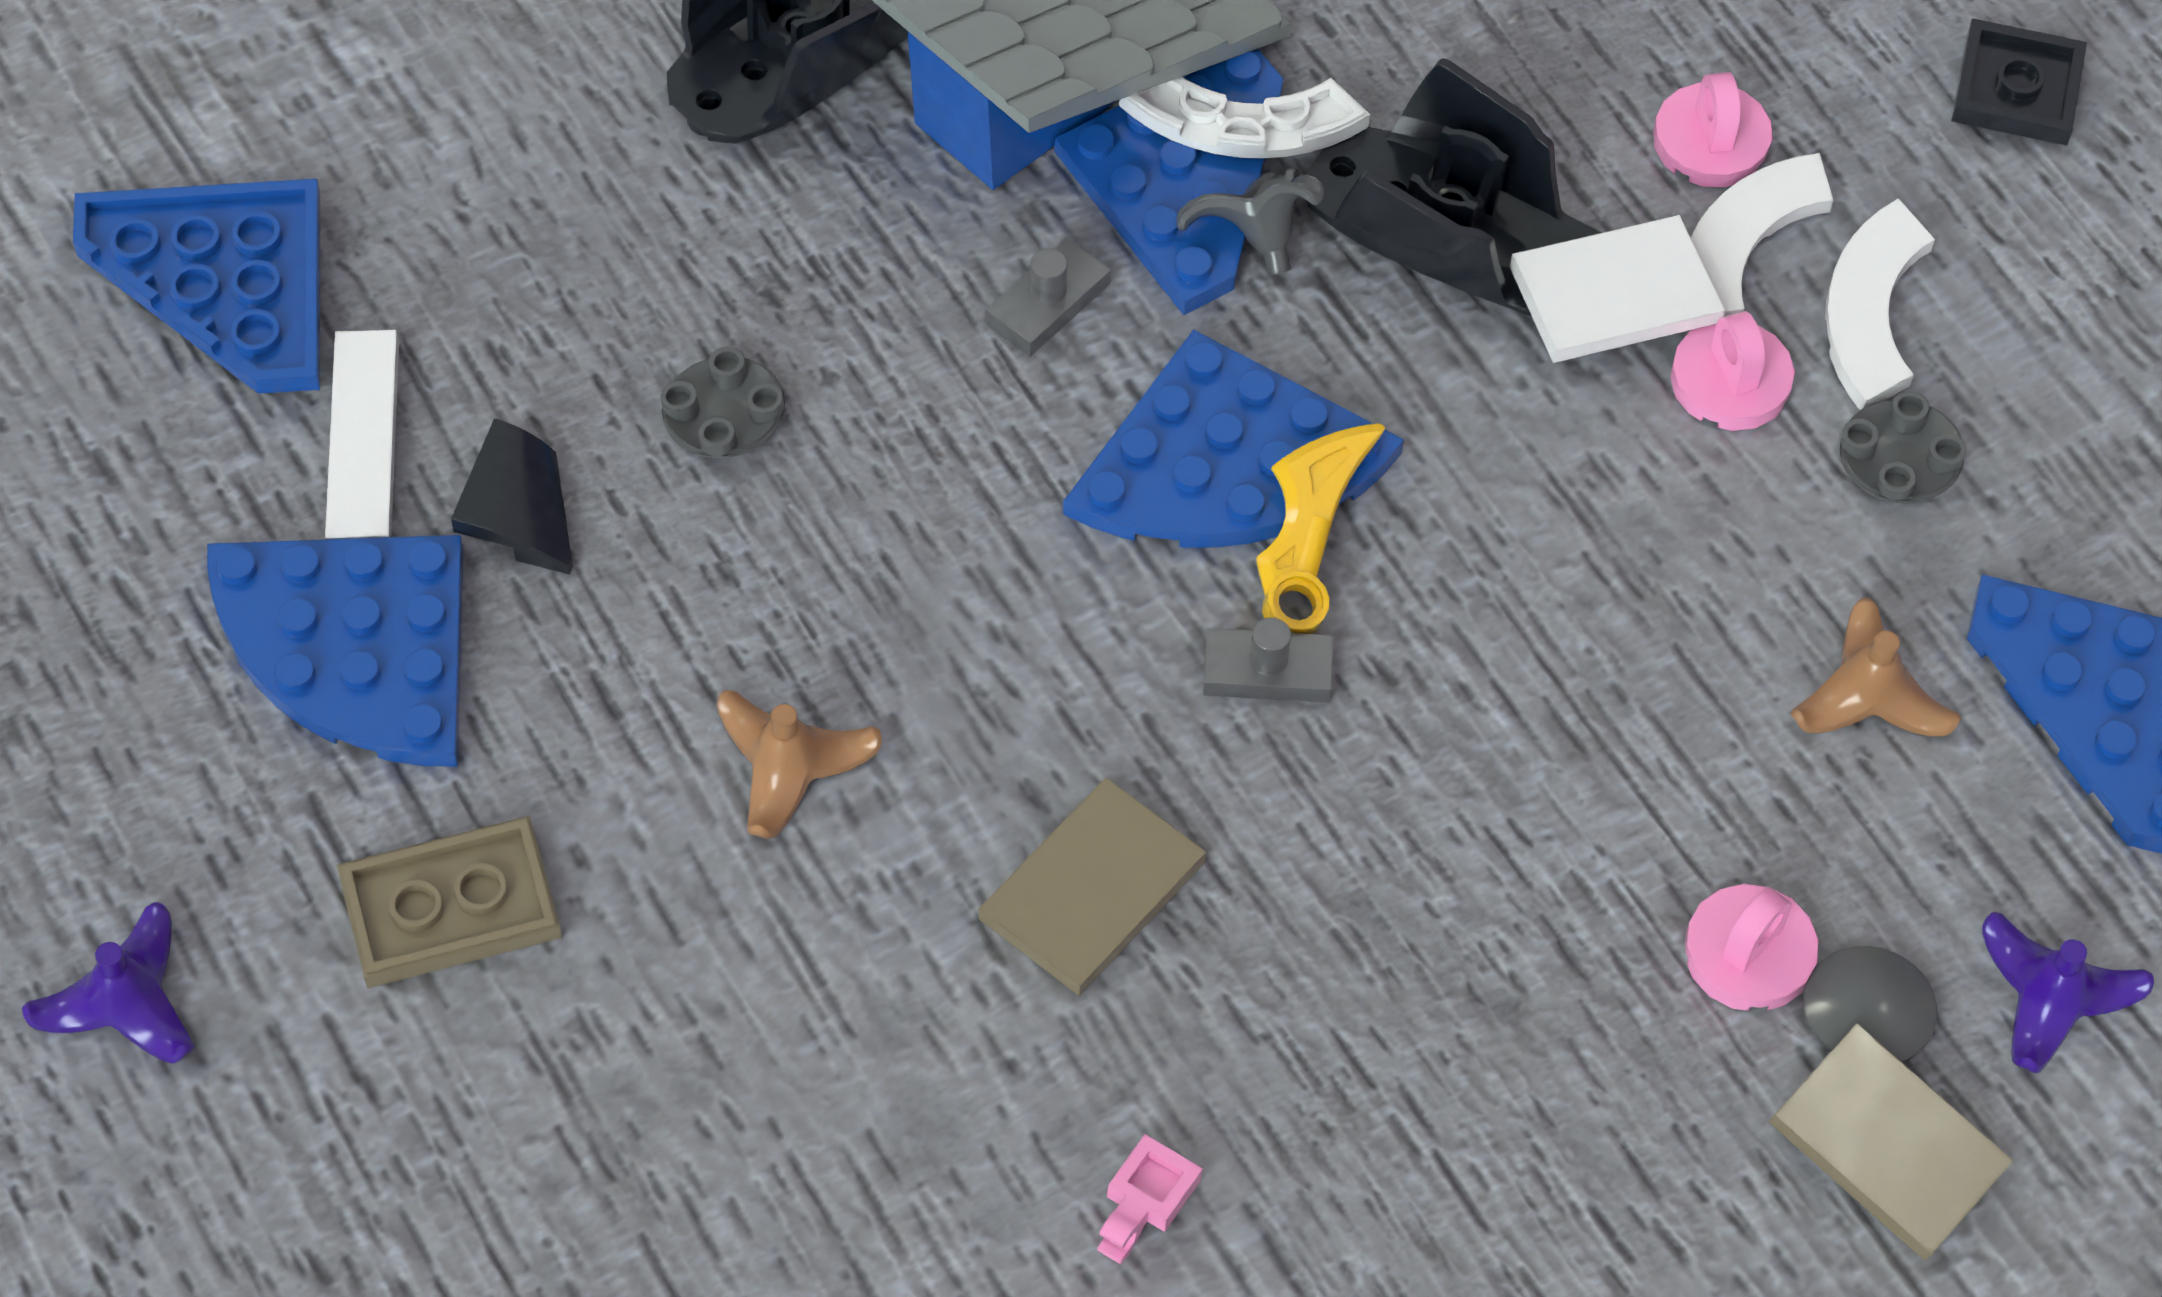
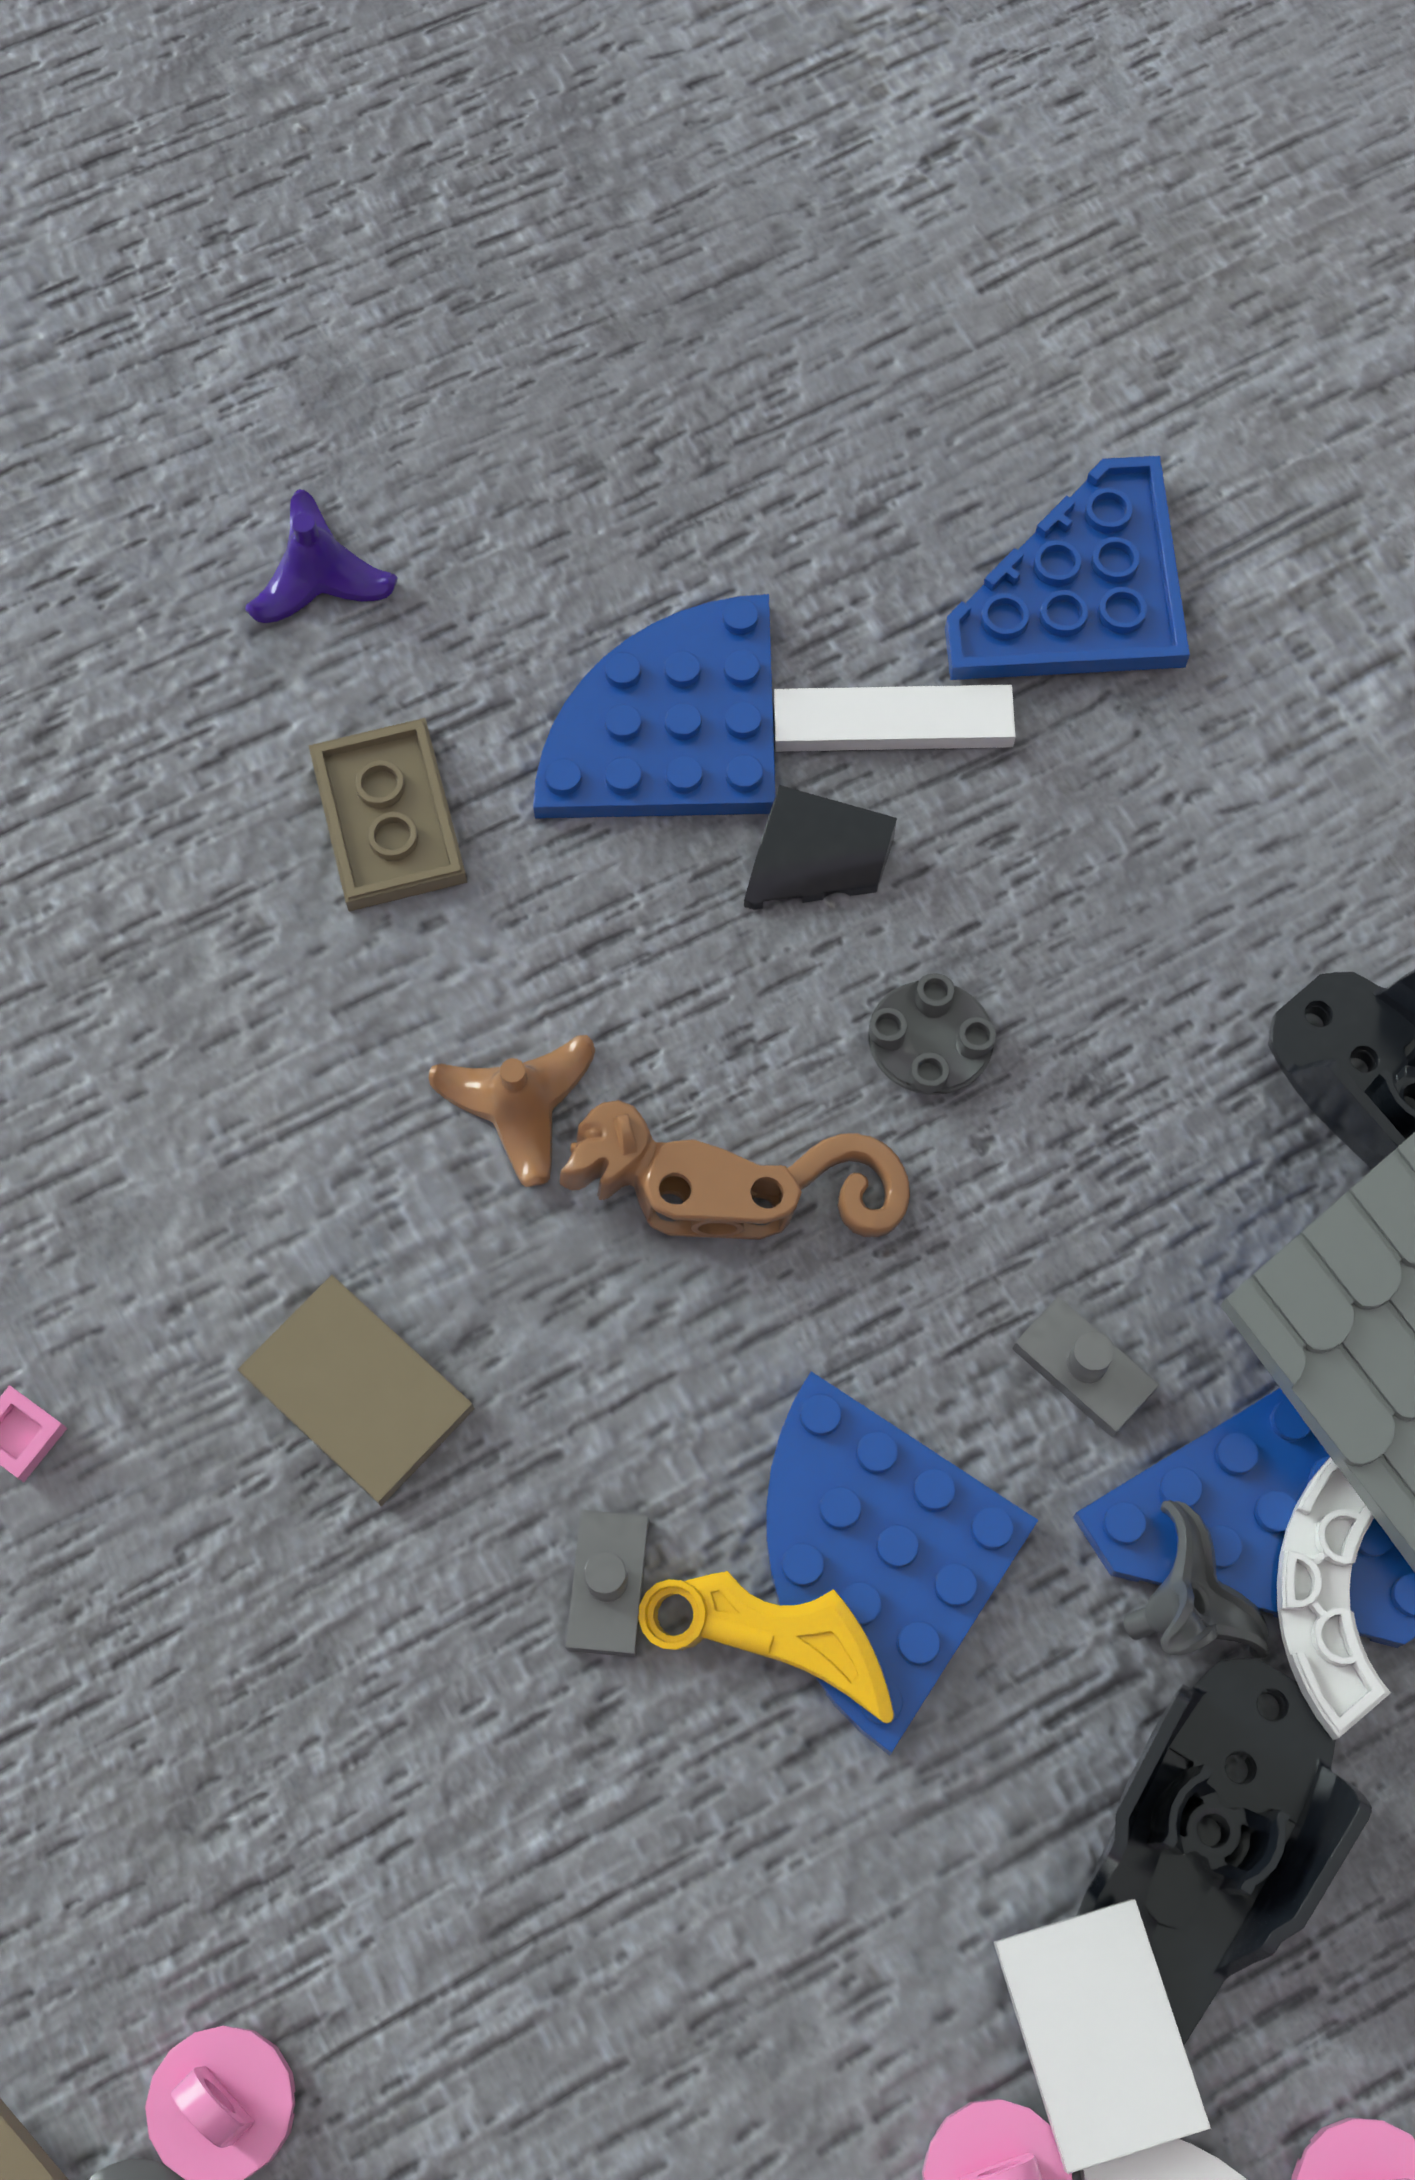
camera: 95 degrees right, 10 degrees up
none -> medium nougat animal [559,1100,910,1240]

